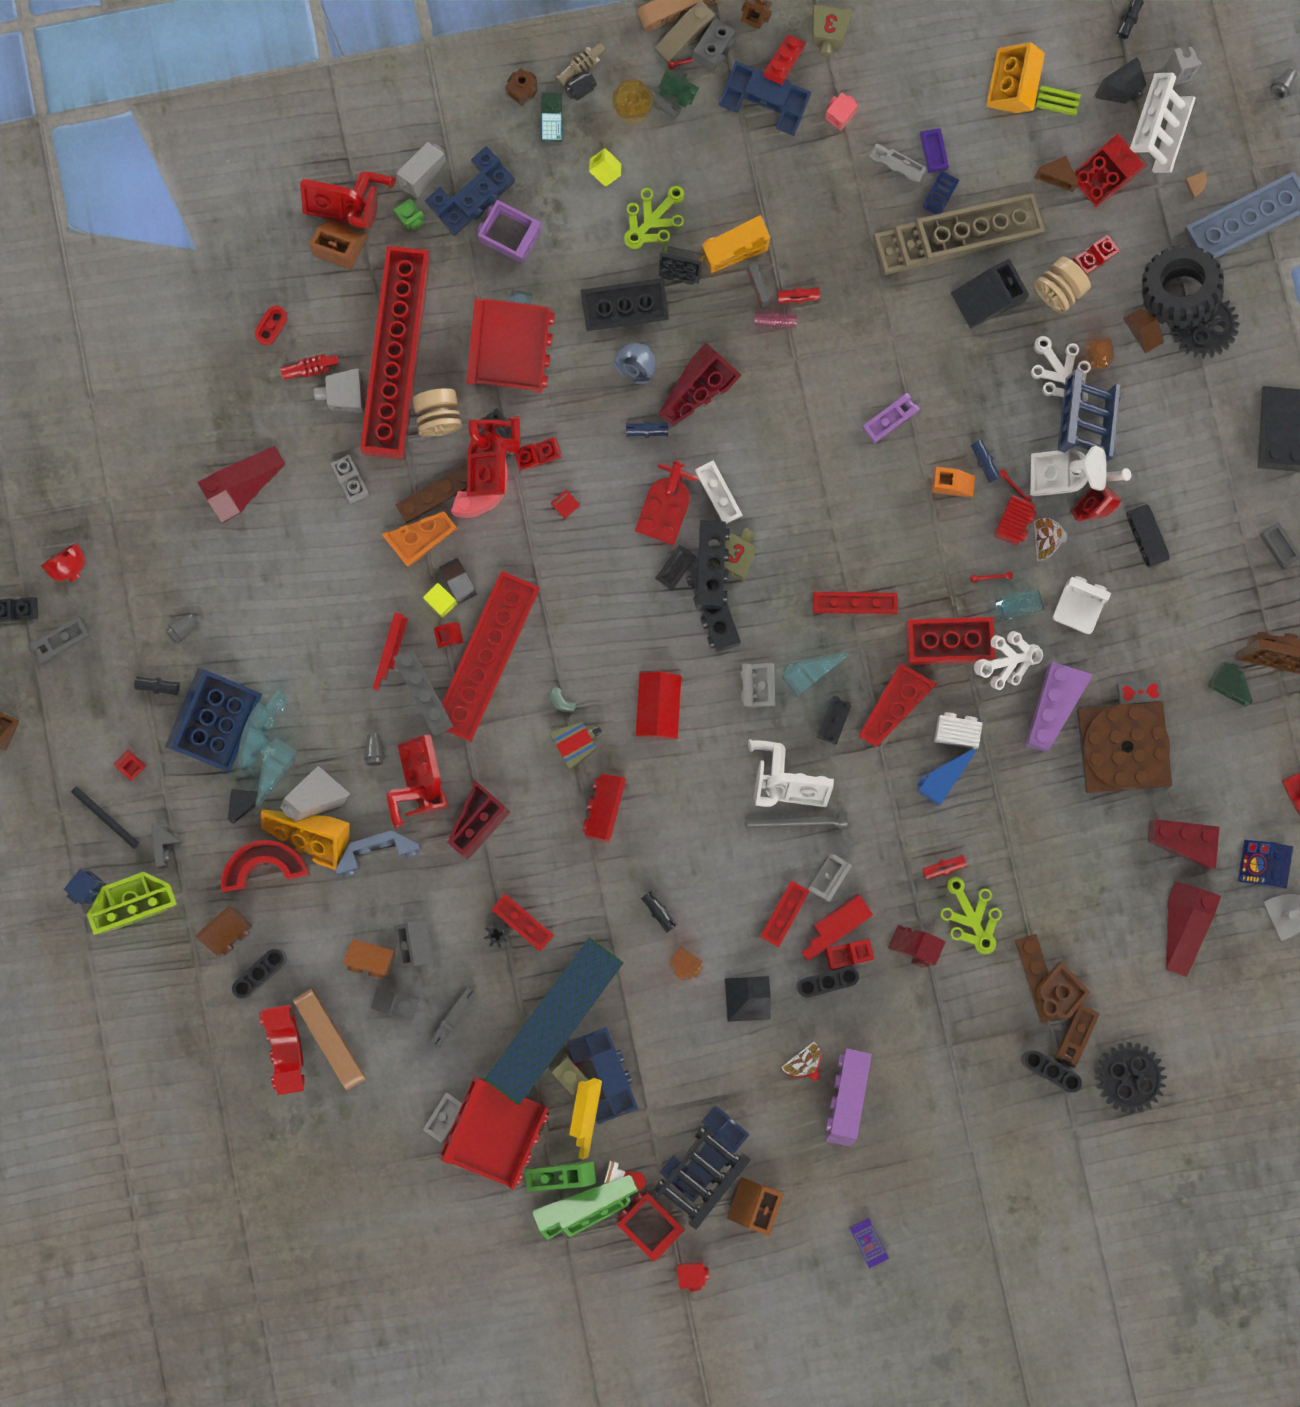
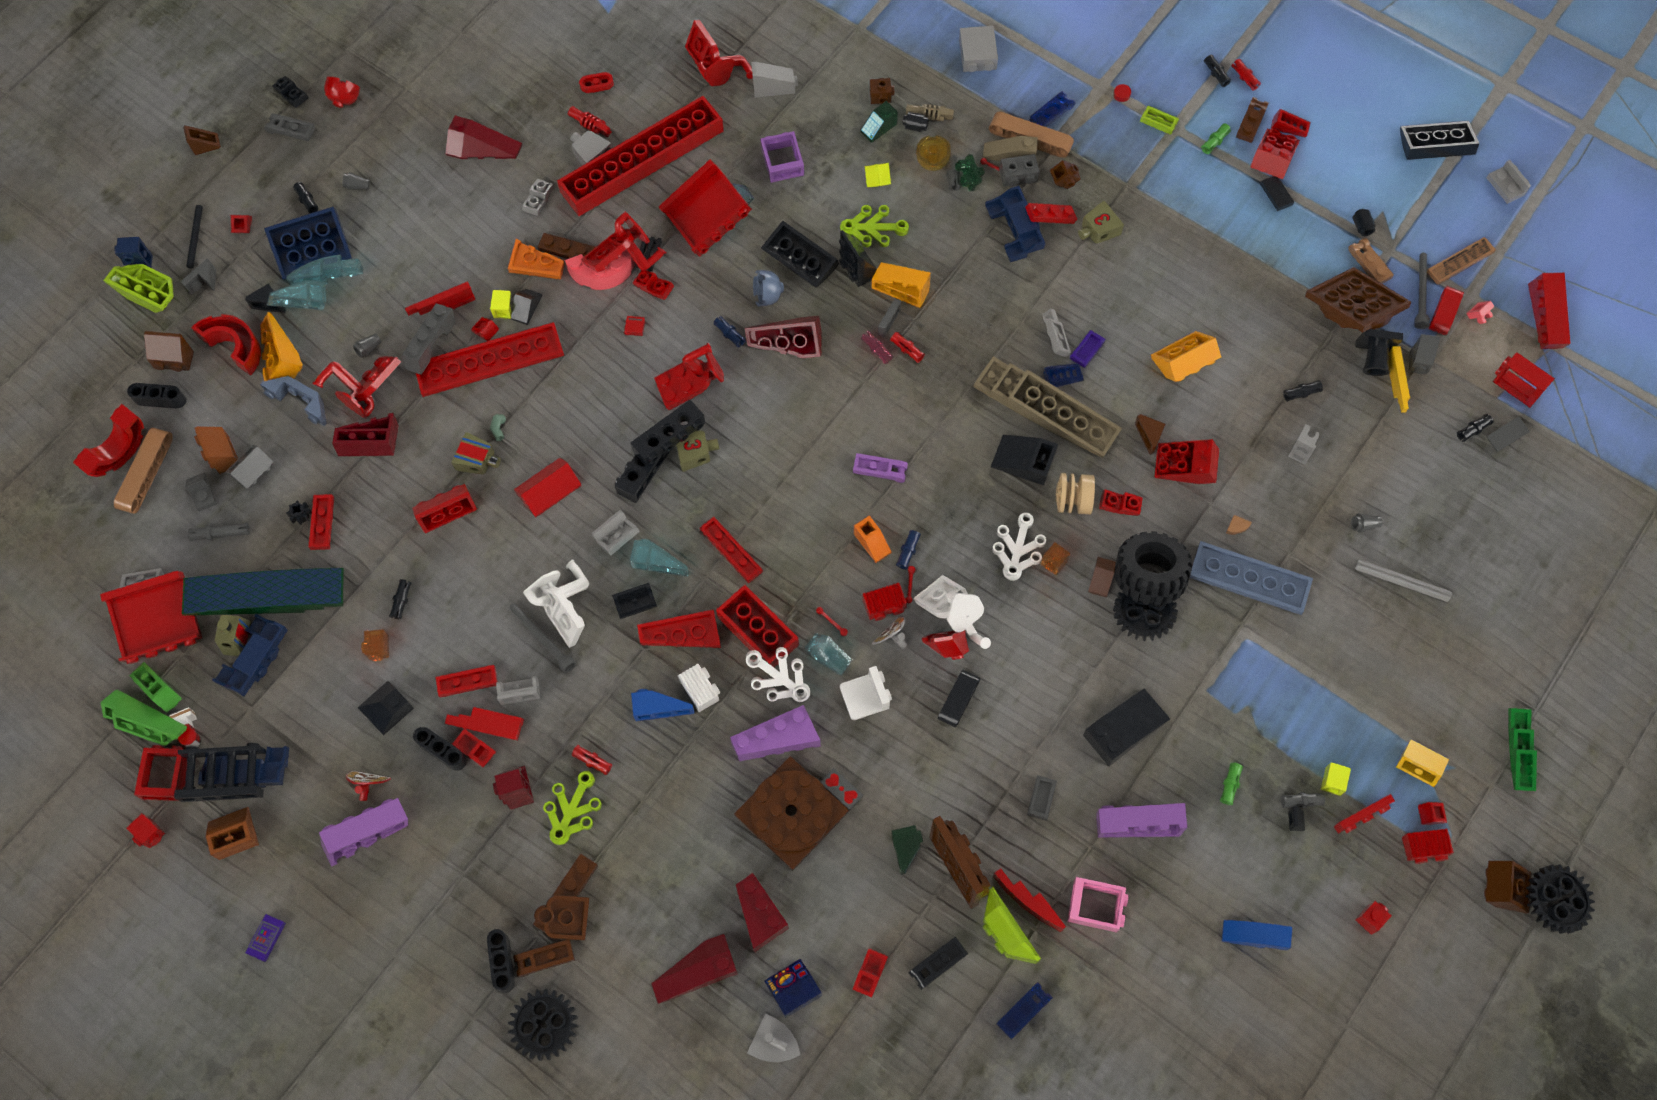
camera: 55 degrees right, 15 degrees down
light grey slope [280,766,350,821] -> none
dark orange slope [309,219,368,270] -> none
bright green bracket [393,198,425,232] -> none
tan wheel [412,389,462,437] -> none
dark blue bracket [425,146,515,236] -> none
yellow piece [569,1078,602,1160] -> none
black tile [655,544,697,591] -> none
white plate [695,460,743,525] -> none
coral brick [825,93,858,131] -> none
lime tile [1035,85,1081,116] -> none
dark blue fence [1057,369,1121,462] -> none
black slope [1095,57,1147,104] -> none
white fence [1130,72,1196,173] -> none

